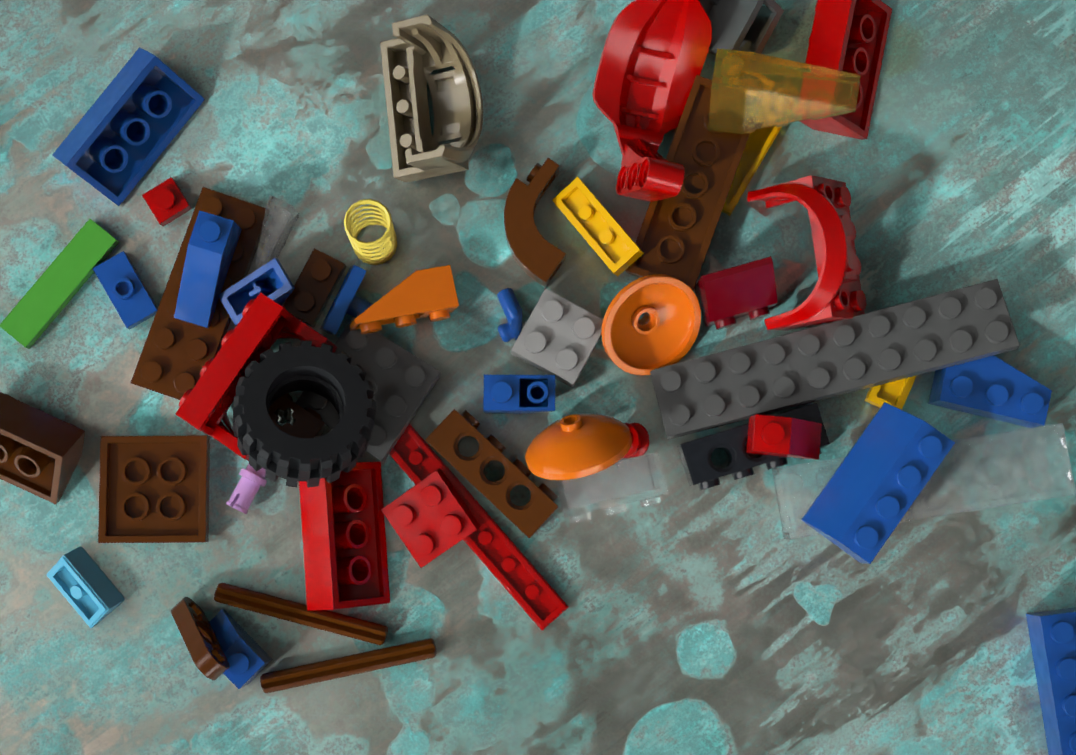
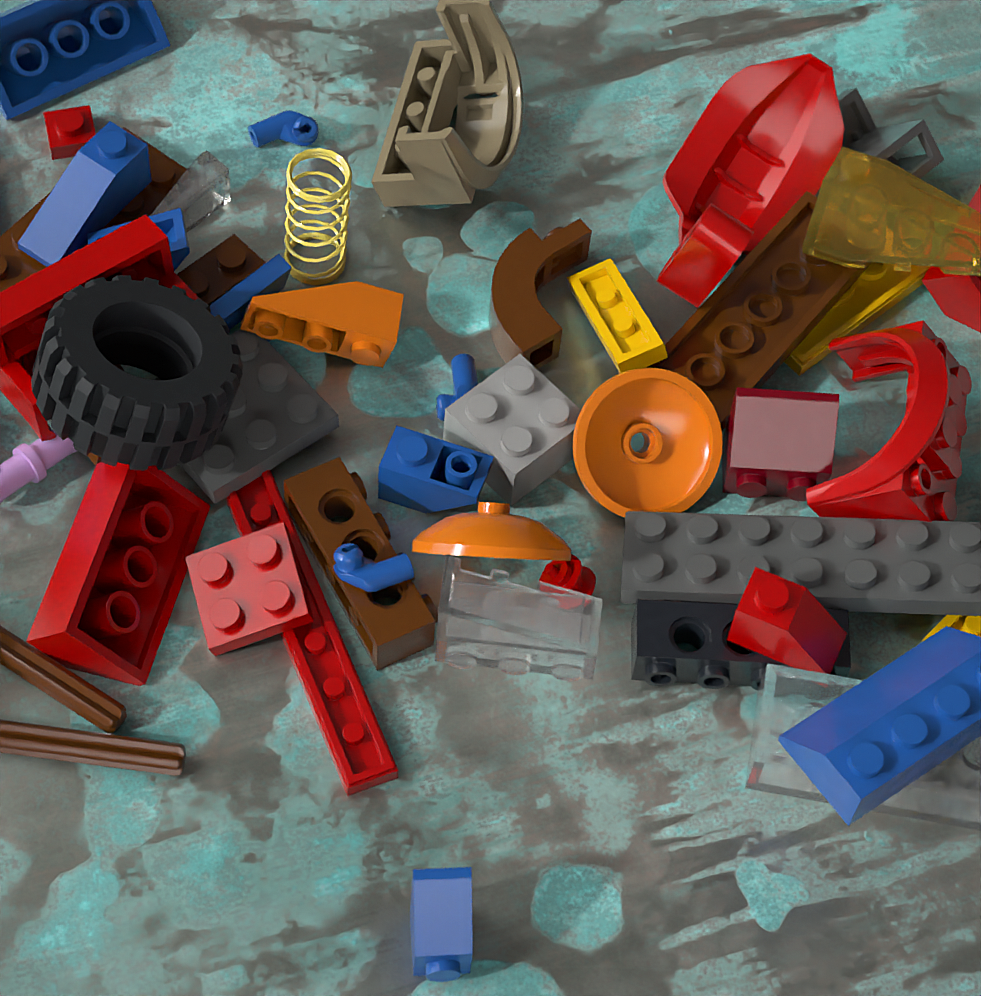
camera: 15 degrees right, 25 degrees down
none -> blue arm [248,110,319,147]
none -> blue arm [333,543,414,592]
none -> slope [410,867,473,982]

